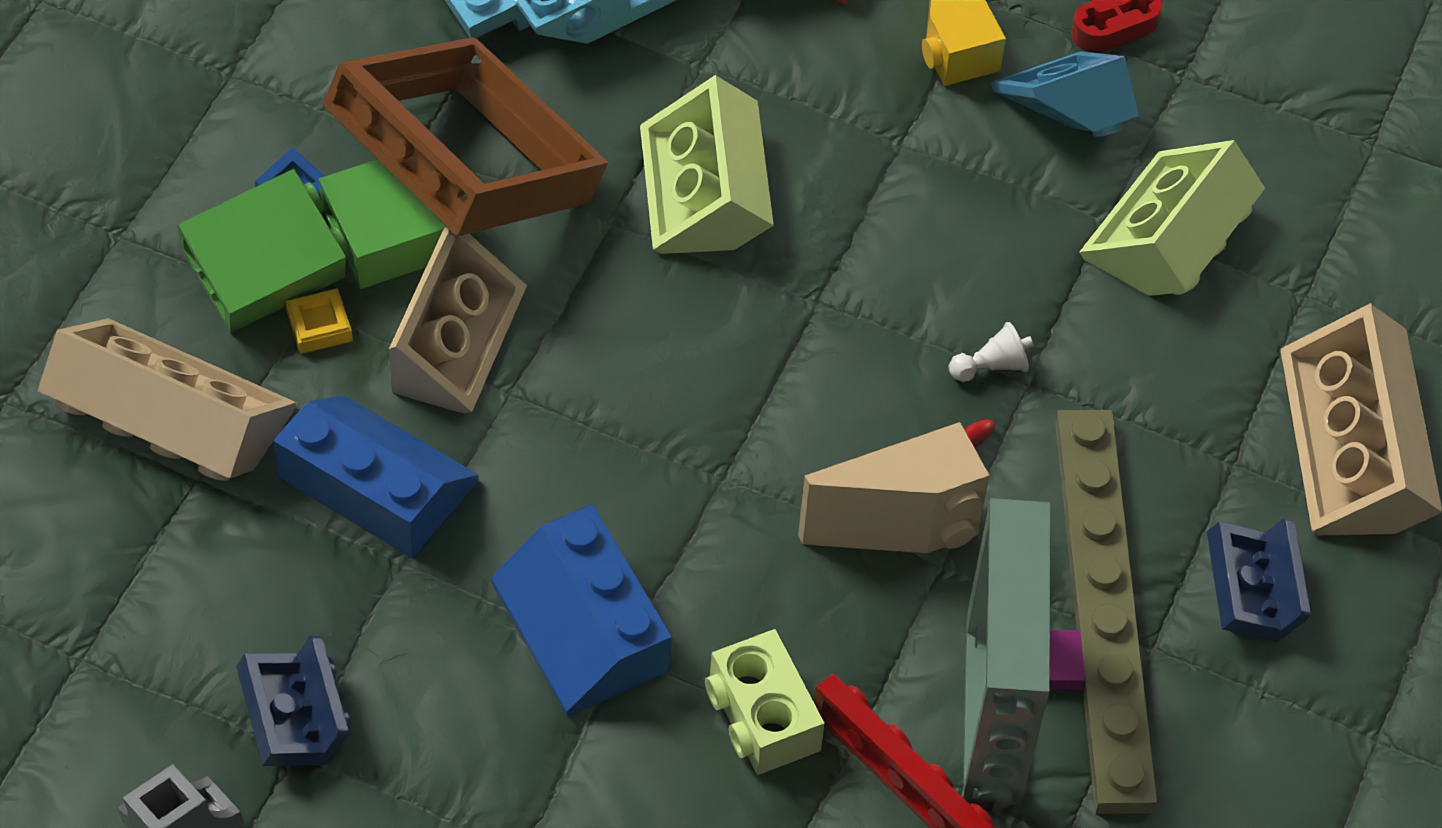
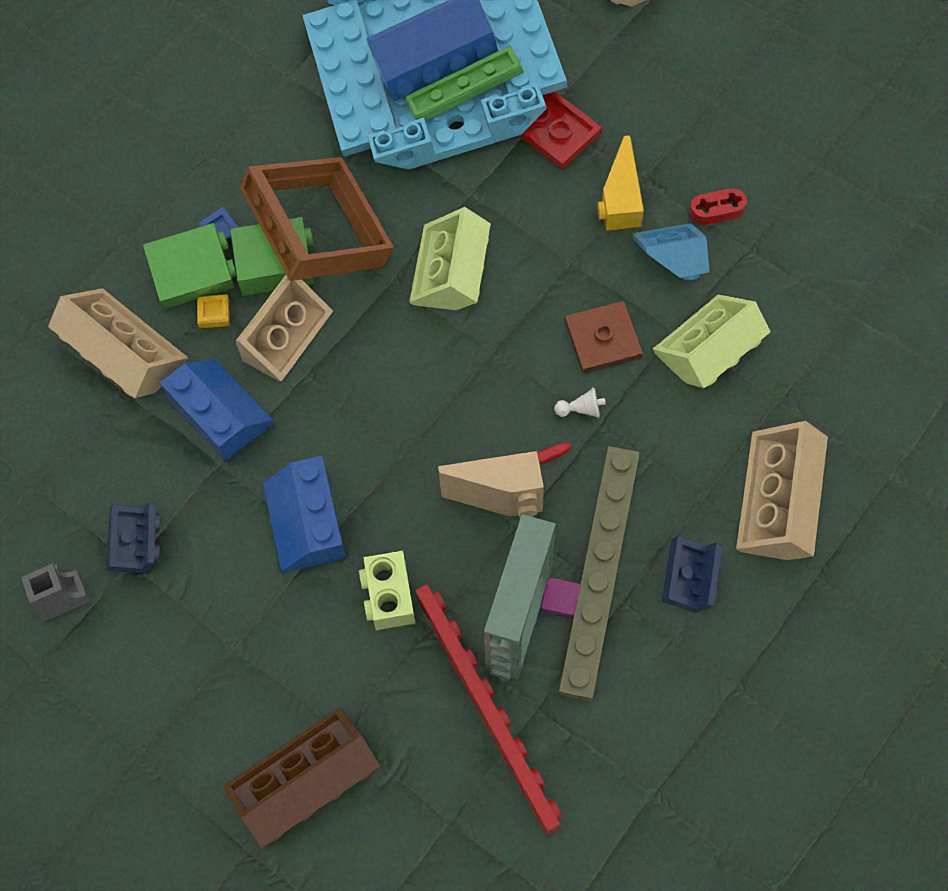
camera: 20 degrees right, 10 degrees up
none -> copper plate [565,301,643,374]

